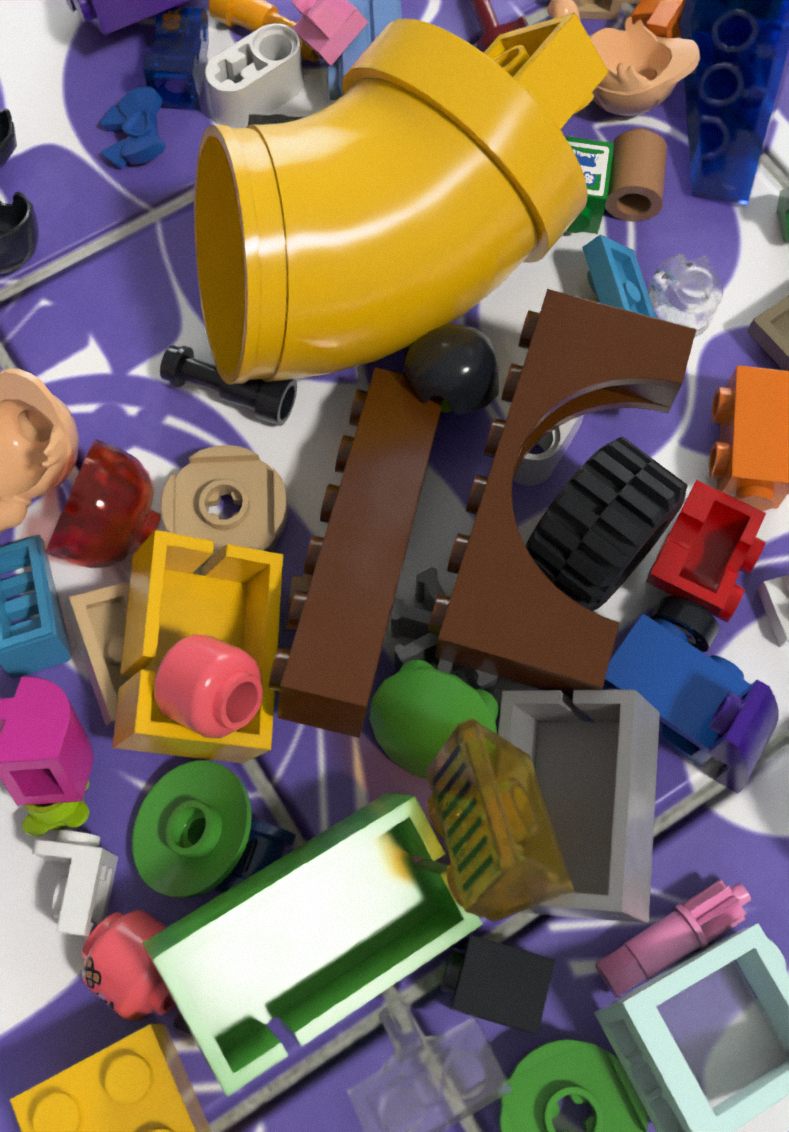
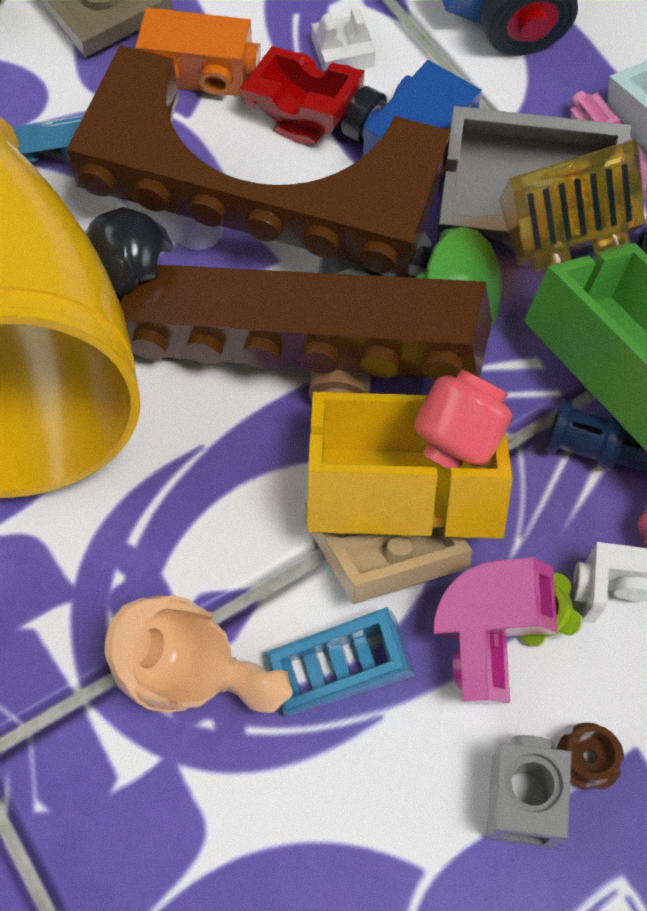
camera: 90 degrees left, 5 degrees down
clear red cylinder [45,439,162,569] -> none
bright green dish [132,760,252,899] -> none
black piece [160,345,297,426] -> none
tan plate [161,445,288,566] -> none
black tyre [526,437,688,611] -> none
clear plate [648,254,723,338] -> none
dark purple slope [707,679,779,794] -> none

